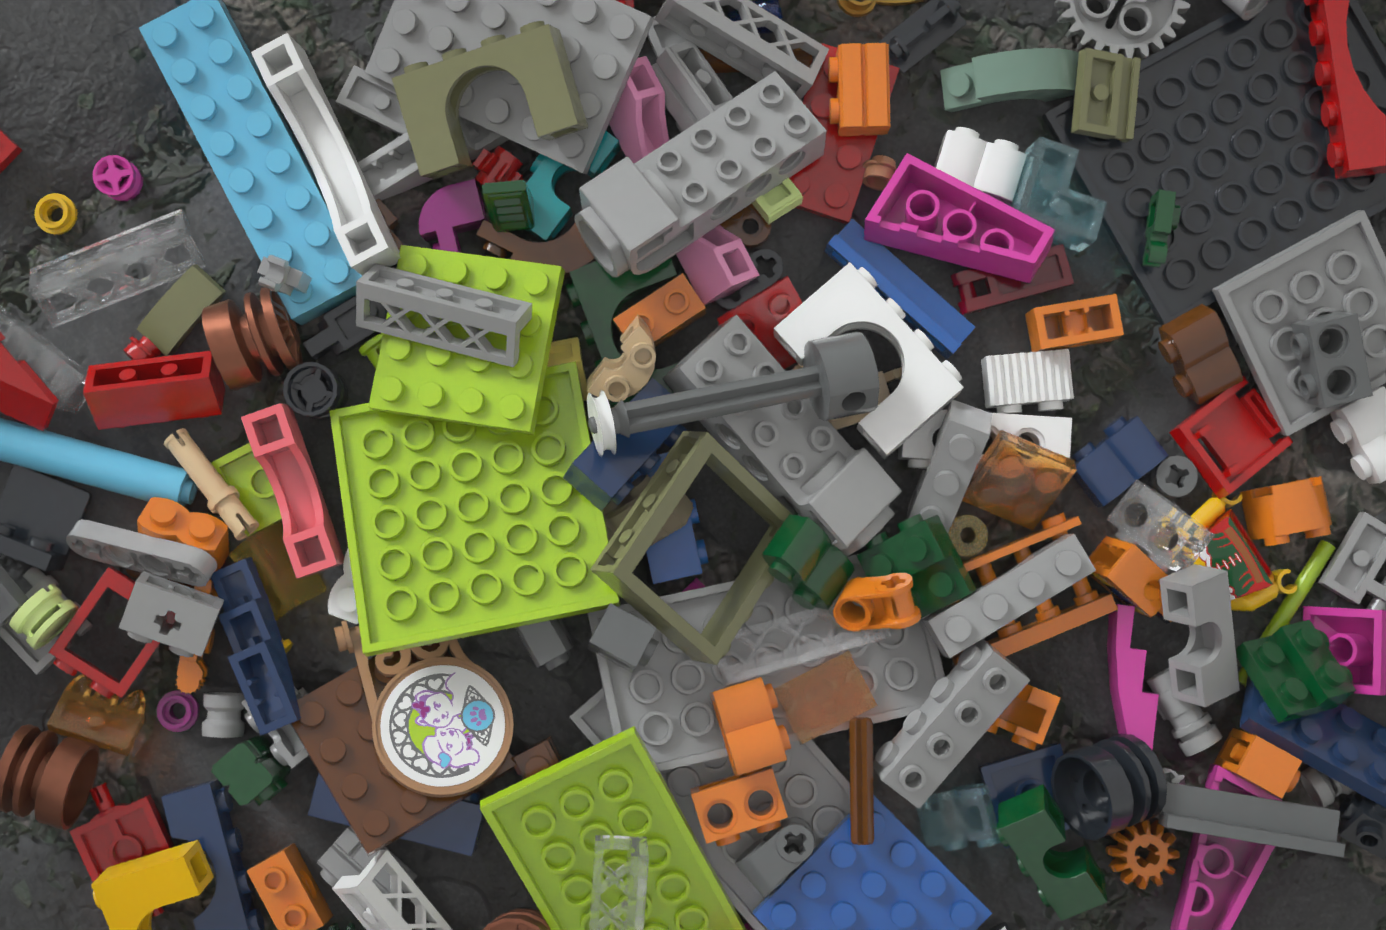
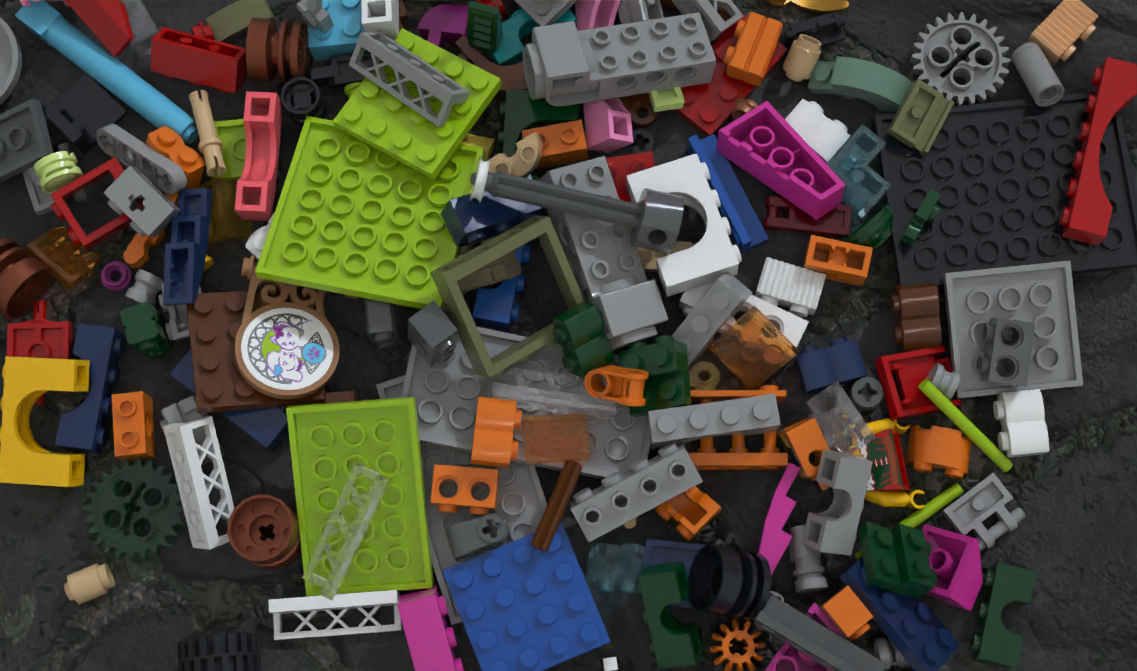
camera: 25 degrees right, 10 degrees down
none -> tan brick [782,34,822,82]
none -> dark green piece [845,204,894,251]
none -> lime bar [918,379,1013,472]
none -> light grey wheel [926,363,961,400]

